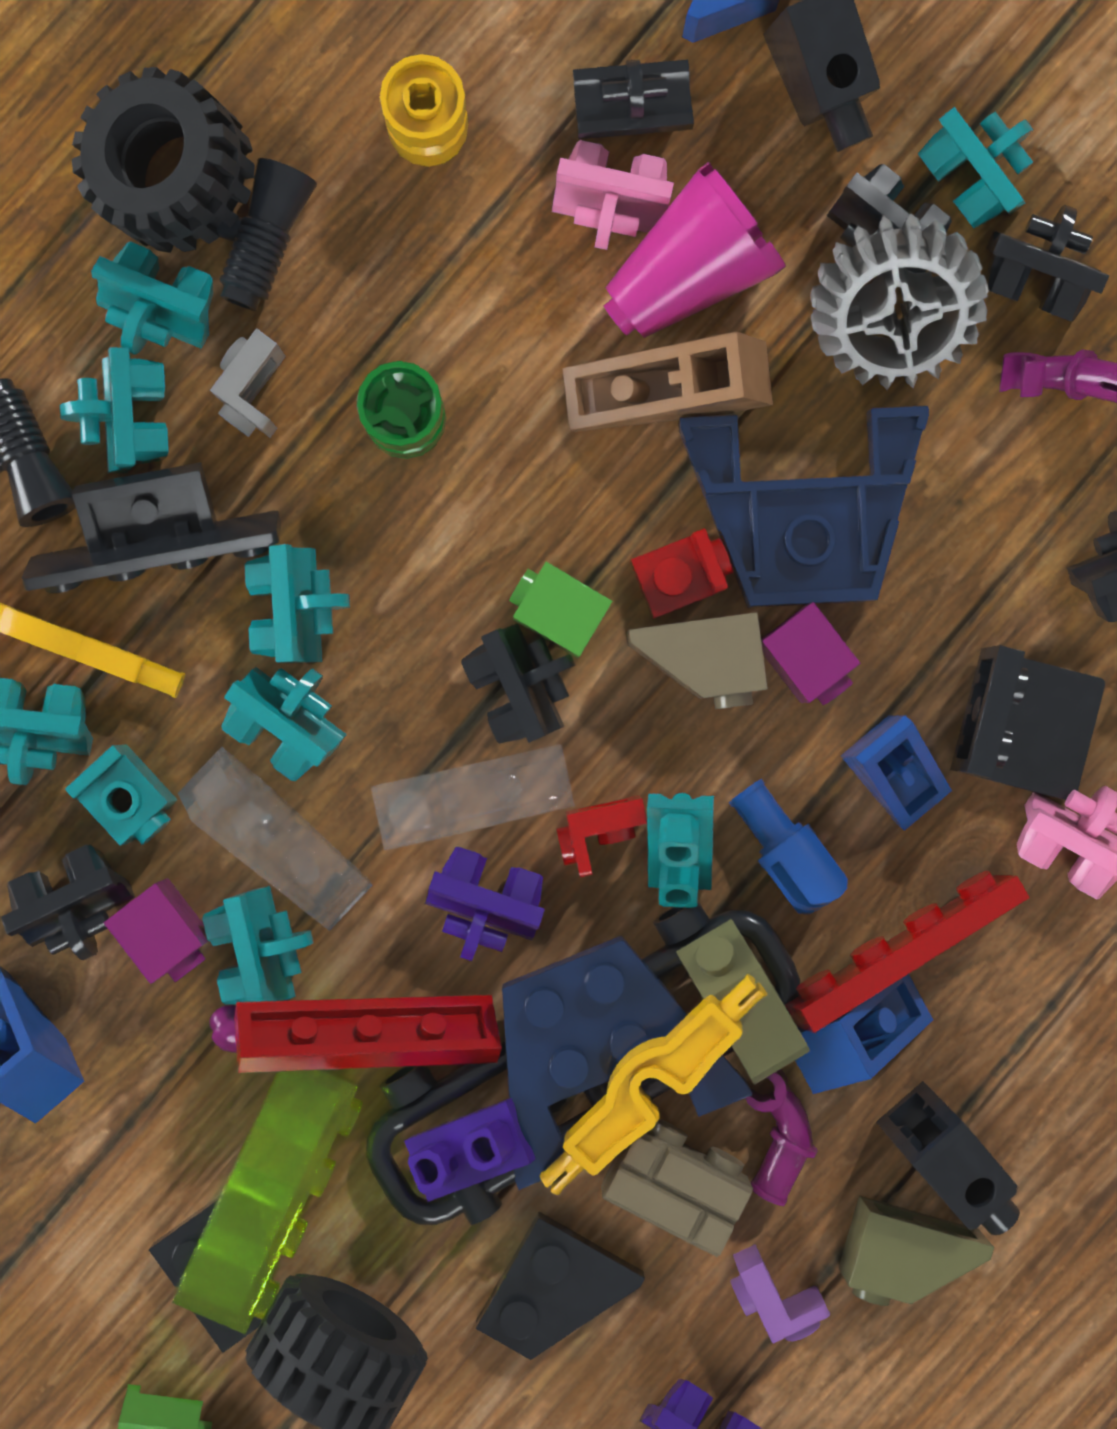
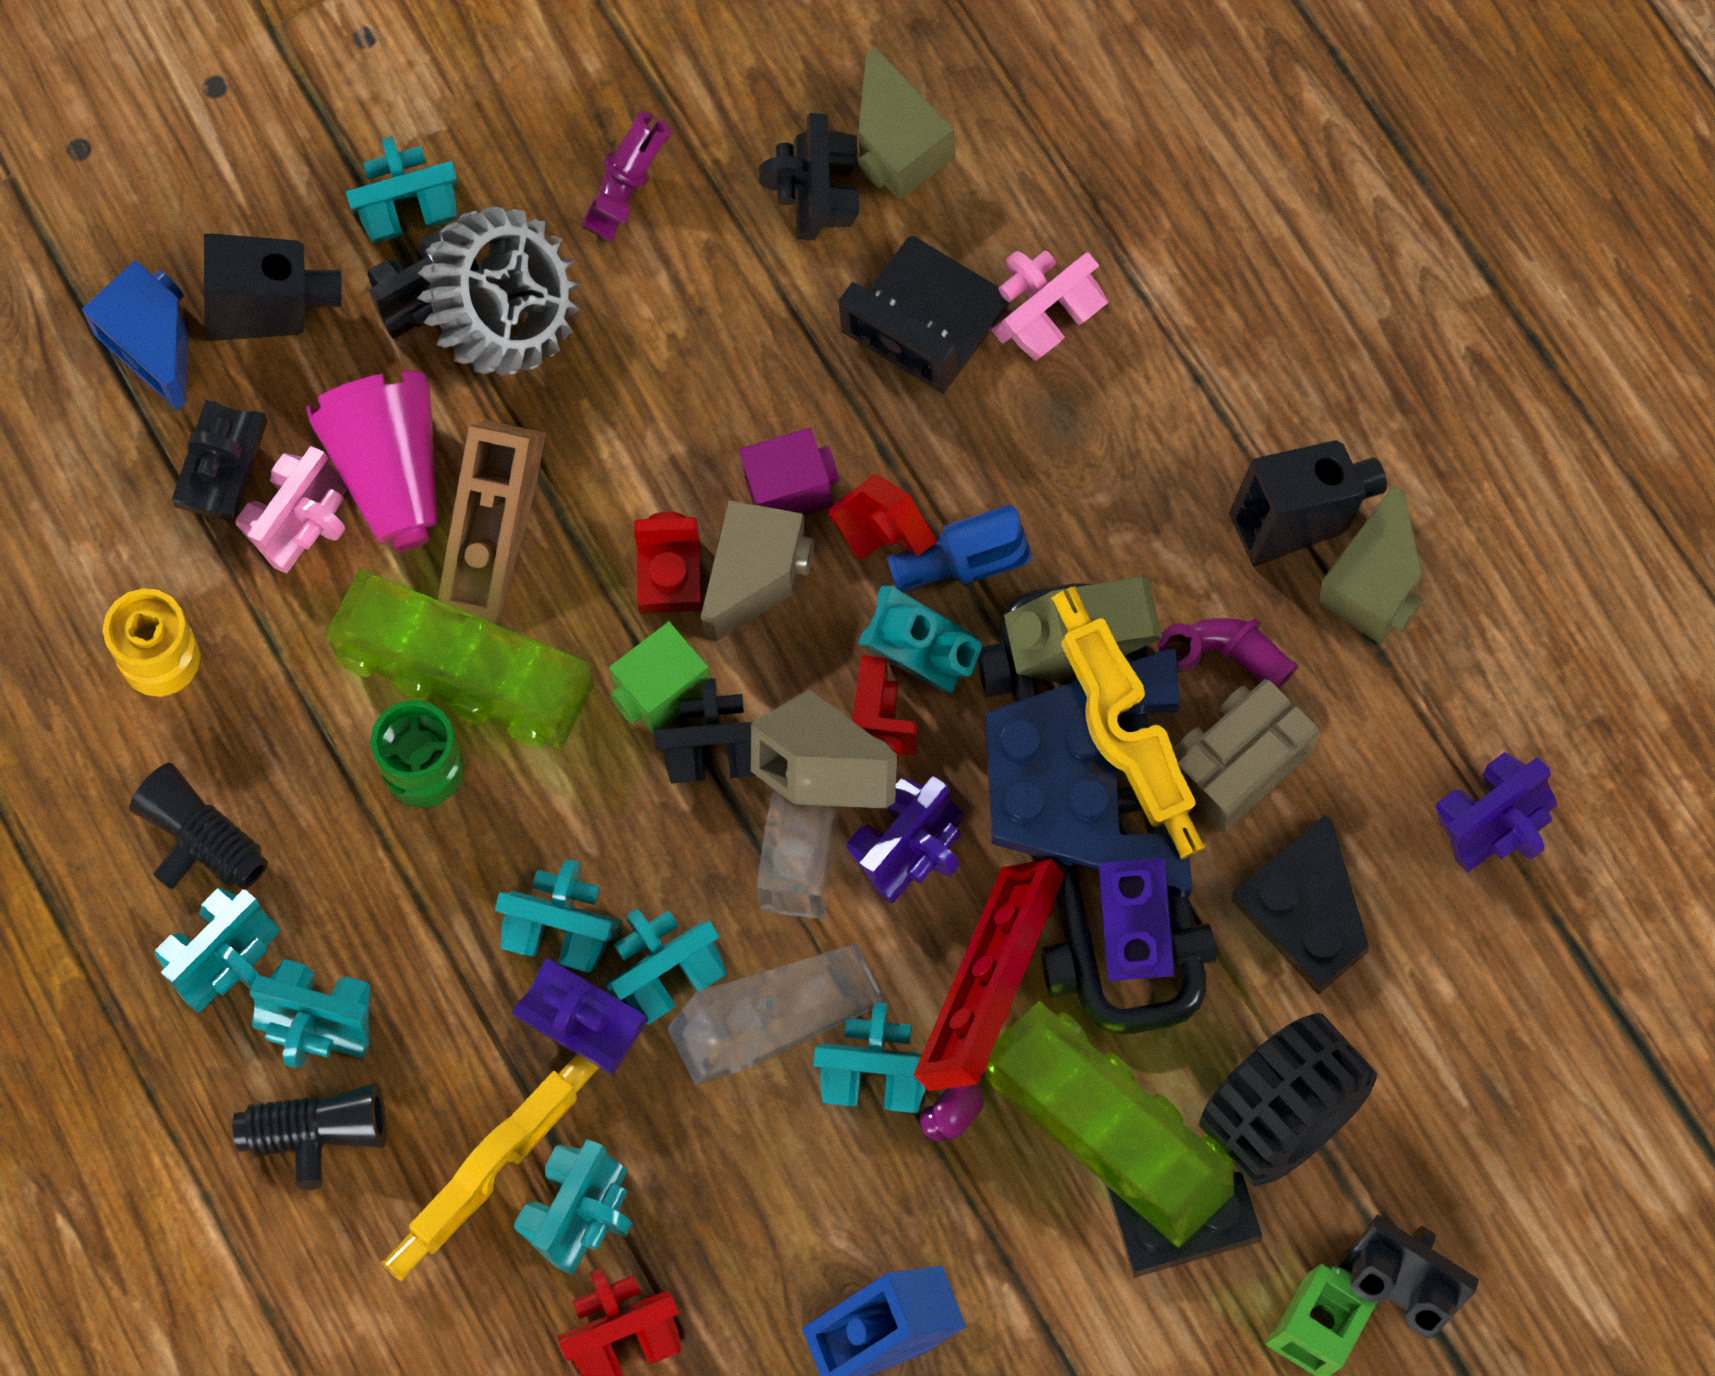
camera: 70 degrees left, 20 degrees down
black hips [1,844,135,960] -> none
black bracket [22,462,281,593] -> none
teal brick [65,744,178,846] -> none
black tyre [72,67,255,253] -> none
magenta brick [103,878,209,984] -> none
light grey bracket [210,328,286,438] -> none
dark blue wing [678,406,929,608] -> none
medium lavender bracket [730,1244,830,1343] -> none
red plate [785,871,1030,1033] -> none
blue slope [795,974,933,1094] -> none
blue slope [840,715,952,831] -> none
black hips [986,205,1110,322] -> none
none -> clear neon green brick [326,568,594,750]
none -> dark purple hips [511,958,648,1075]
none -> dark tan slope [751,690,897,808]
none -> red bracket [828,474,937,559]

